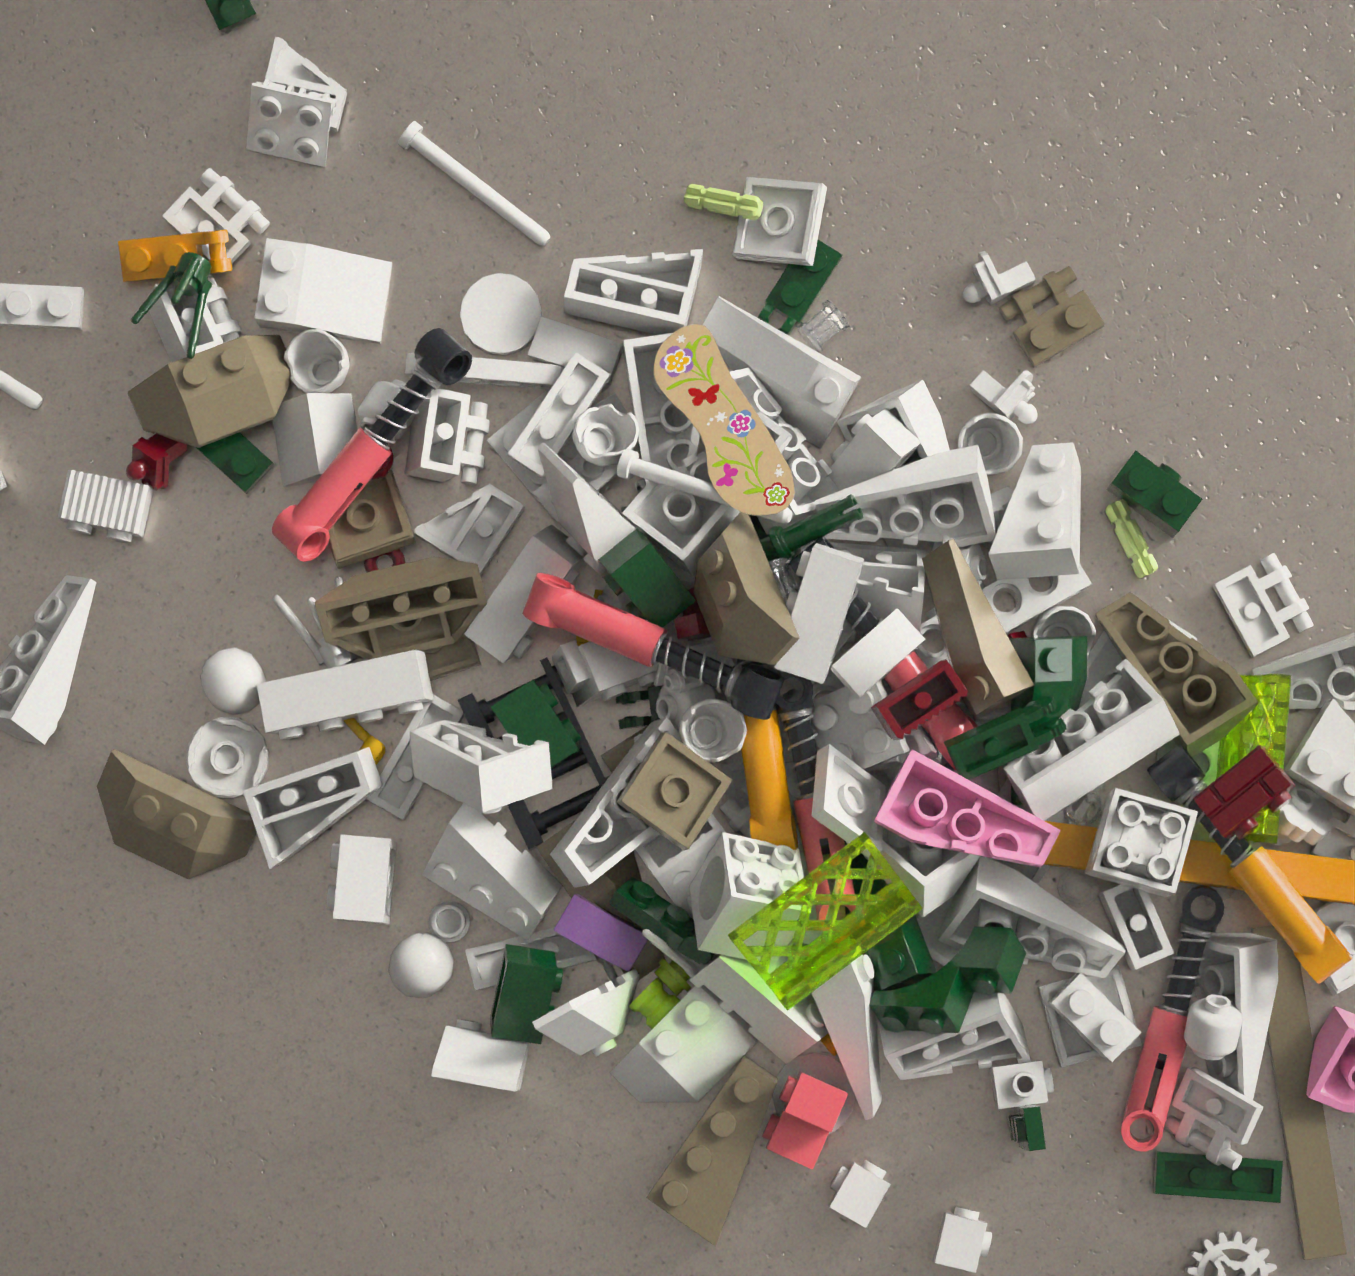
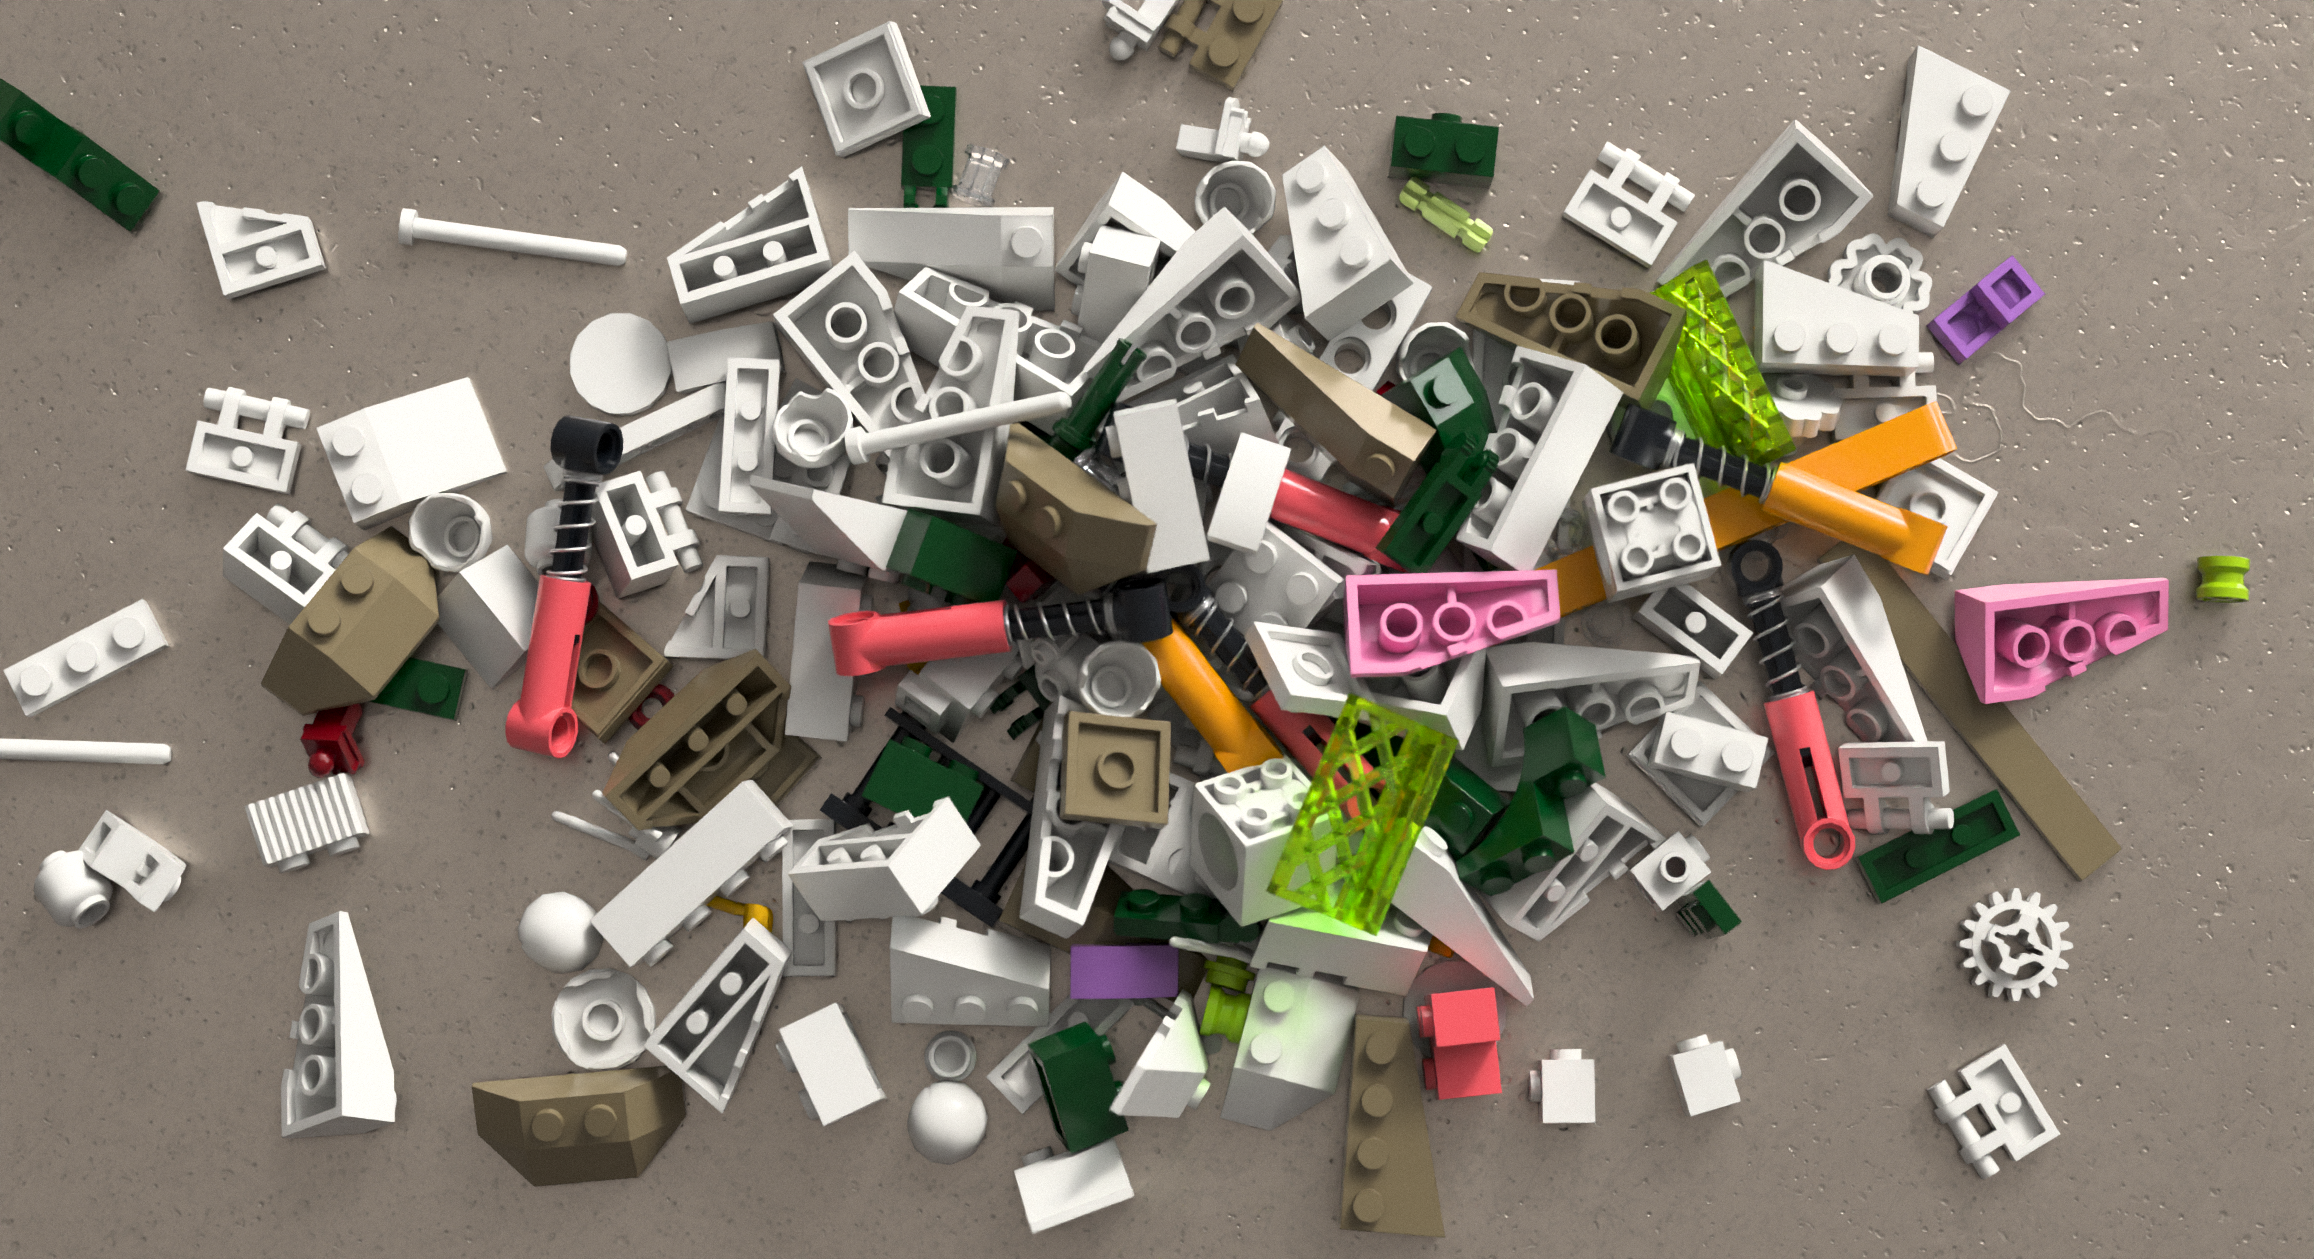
camera: 35 degrees left, 0 degrees up
light orange plate [118,229,232,282] -> none
dark green plant [131,252,212,359] -> none
white hinge [246,79,337,167] -> none
tan sticker [654,324,795,515] -> none
yellowish green axle [684,184,763,220] -> none
dark red brick [871,659,968,740] -> none
white head [1184,994,1243,1060] -> none
dark red brick [1193,745,1296,840] -> none

